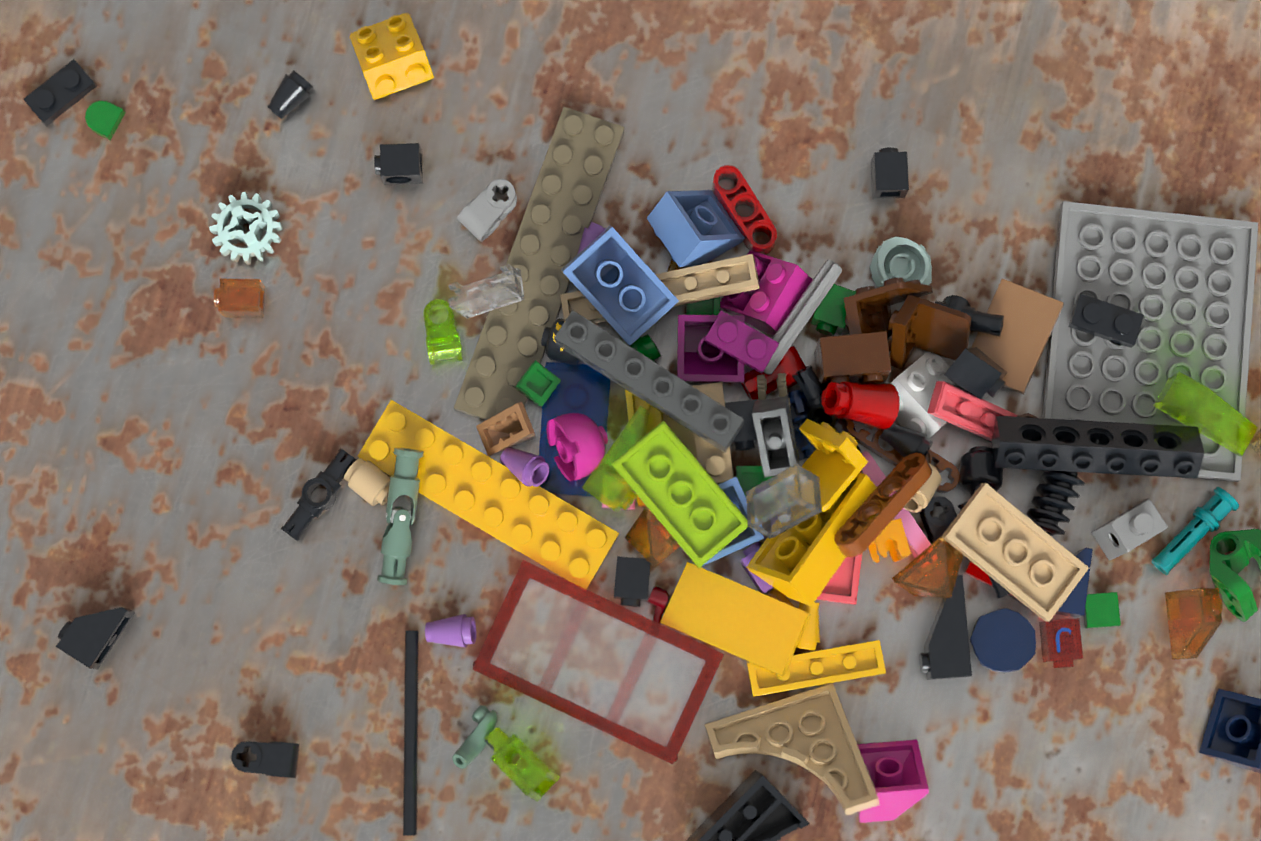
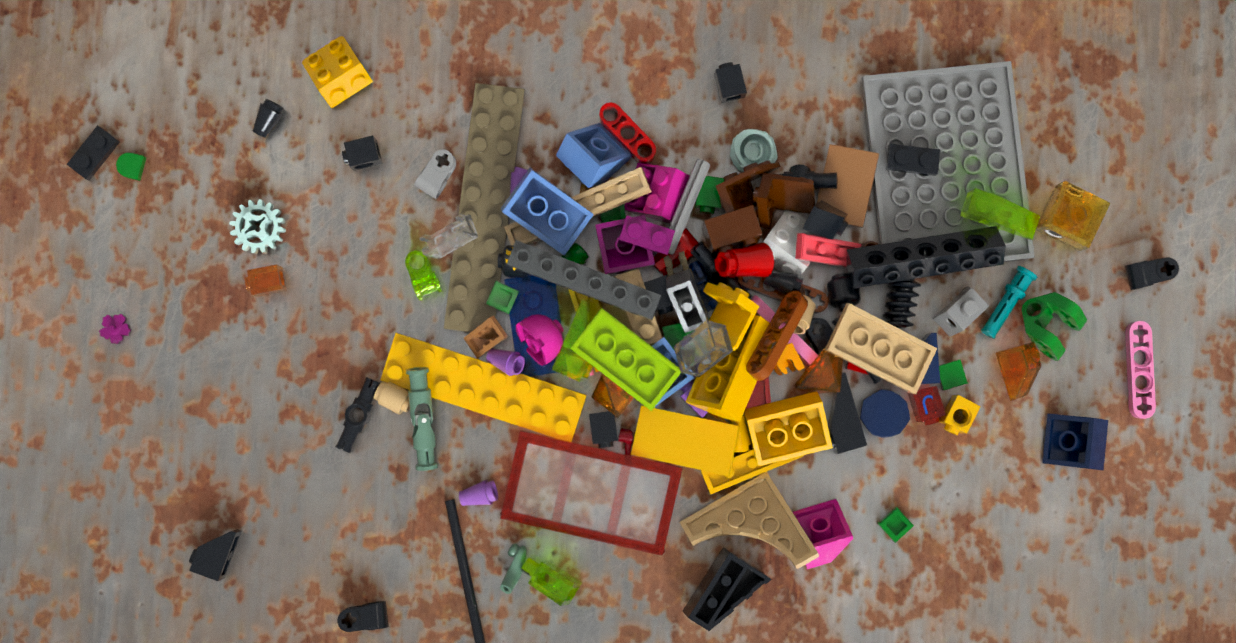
camera: 15 degrees left, 5 degrees up
none -> magenta plant [99,314,131,344]
none -> yellow slope [744,391,833,466]
none -> green tile [877,507,914,543]
none -> yellow brick [939,395,981,435]

